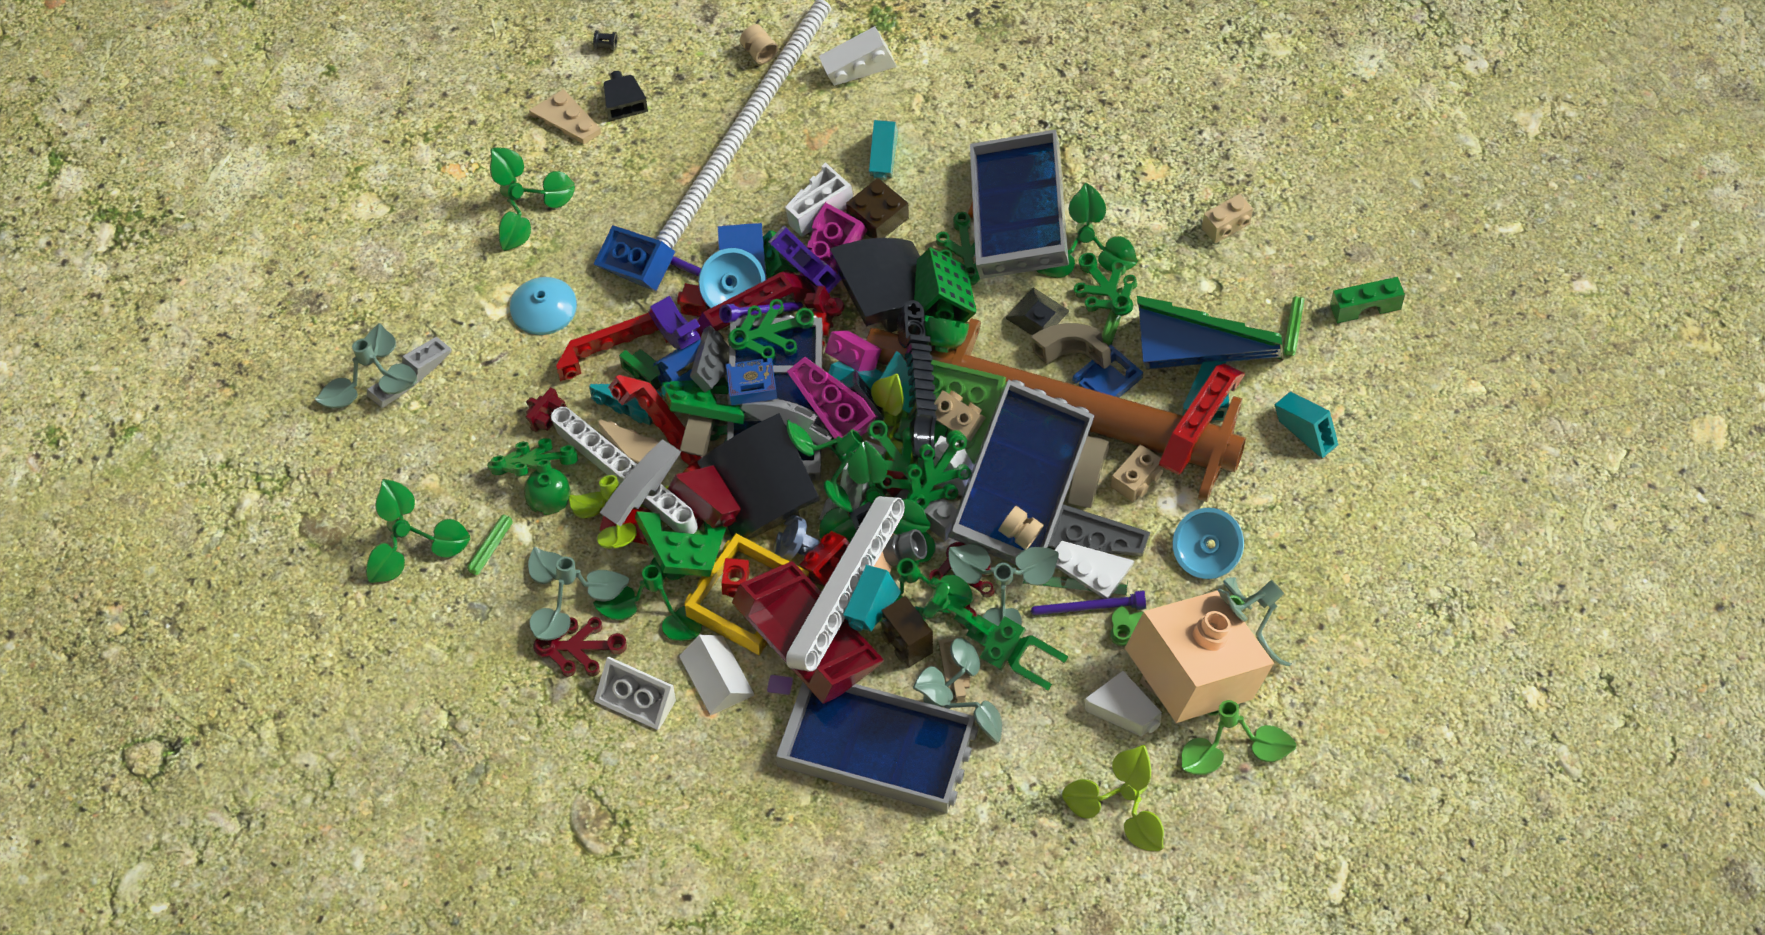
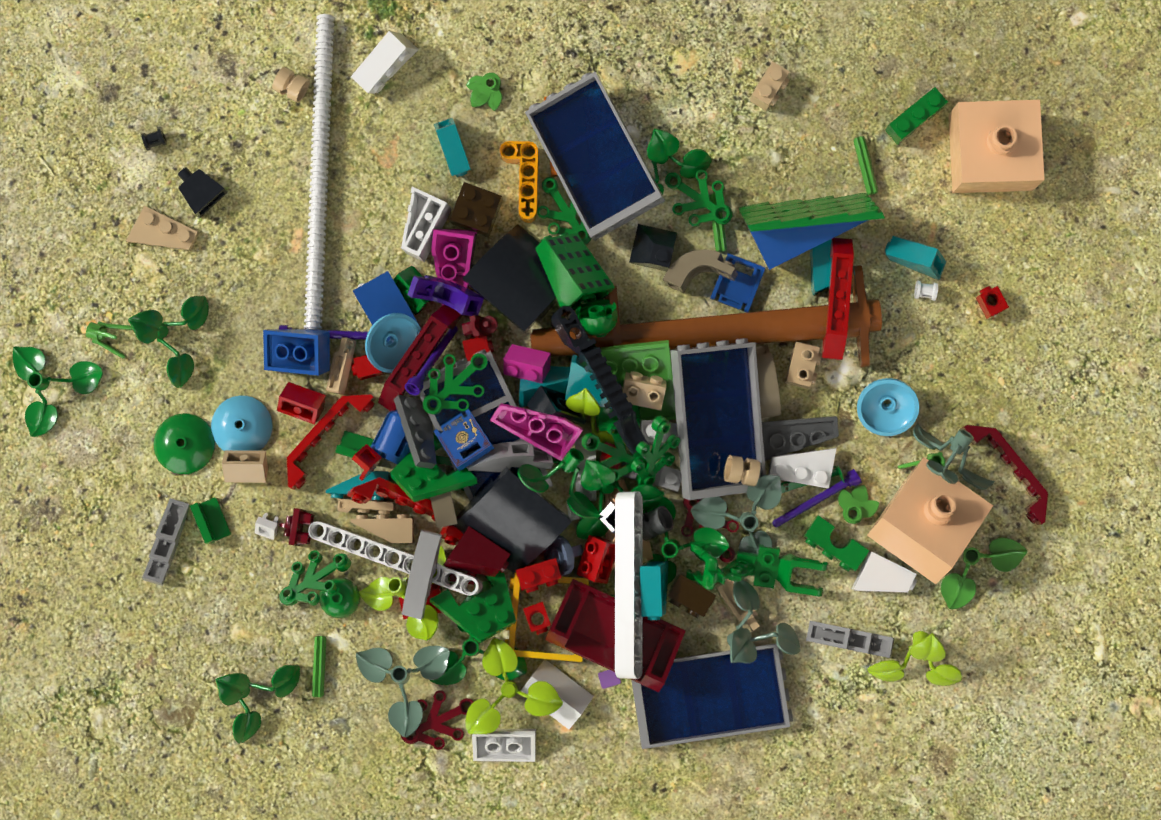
camera: 25 degrees left, 25 degrees up
sand green plant [315,323,417,408] -> none
dark purple arch [647,296,701,350] -> none
none -> green plant [13,346,103,437]
none -> bright green plant [86,321,133,359]
none -> green dish [153,413,215,474]
none -> green panel [190,498,231,544]
none -> tan brick [222,450,268,483]
none -> white tile [255,513,278,540]
none -> red brick [277,382,326,425]
none -> tan hinge [326,337,356,394]
none -> tan hinge [337,498,396,514]
none -> red panel [352,444,382,481]
none -> lime plant [465,638,563,734]
none -> bright green plate [466,73,502,111]
none -> light orange beam [500,141,539,223]
none -> red brick [516,558,562,593]
none -> green arch [802,515,869,572]
none -> light grey slope [806,621,895,658]
none -> white bush [914,280,938,301]
none -> light nougat brick [948,100,1045,193]
none -> dark red slope [960,425,1048,525]
none -> red brick [976,286,1009,319]

